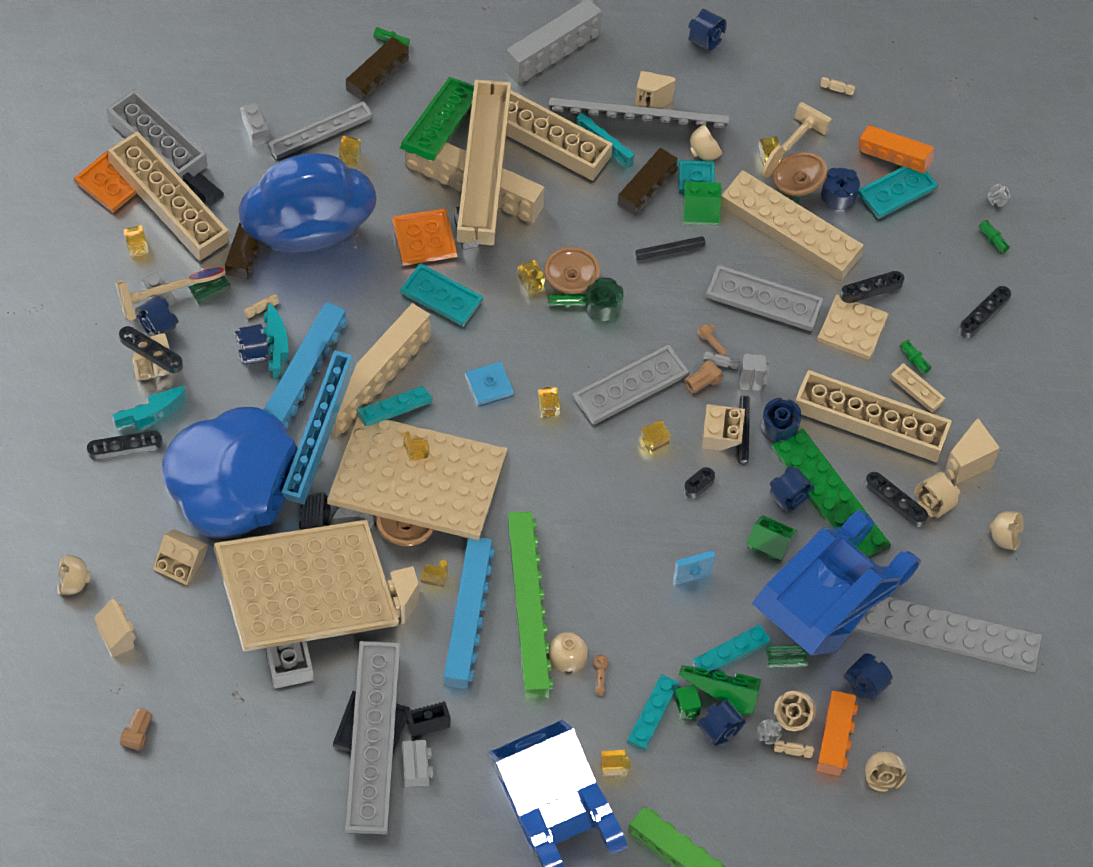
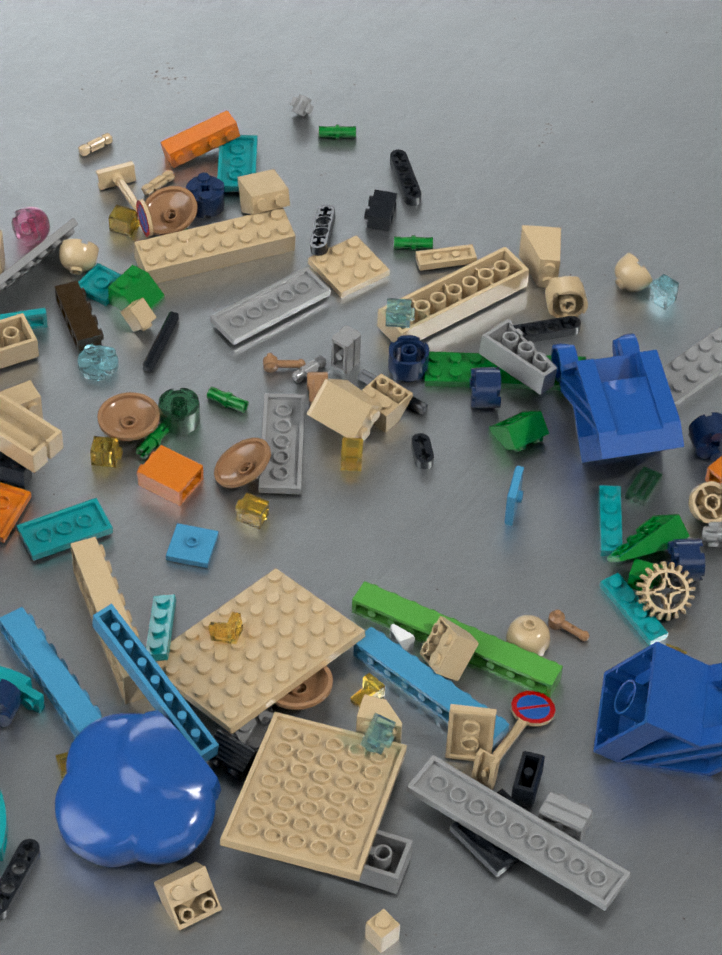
camera: 55 degrees left, 10 degrees down
none -> clear pink cylinder [12,206,50,246]
none -> clear light blue plate [78,344,119,381]
none -> tan brick [120,298,157,332]
none -> orange brick [137,445,204,506]
none -> tan axle [141,170,175,195]
none -> green pin [206,386,249,413]
none -> medium nougat dish [214,438,271,488]
none -> tan slope [237,169,290,214]
none -> tan slope [306,379,383,441]
none -> clear light blue brick [360,713,396,755]
none -> black brick [364,190,397,231]
none -> tan brick [365,909,400,953]
none -> clear light blue brick [386,298,415,328]
none -> white slope [390,624,415,652]
none -> tan slope [420,616,479,681]
none -> tan tile [445,704,497,761]
none -> piece [471,691,556,790]
none -> light grey wedge [479,318,557,395]
none -> tan gear [636,561,695,621]
none -> clear light blue brick [649,274,679,310]

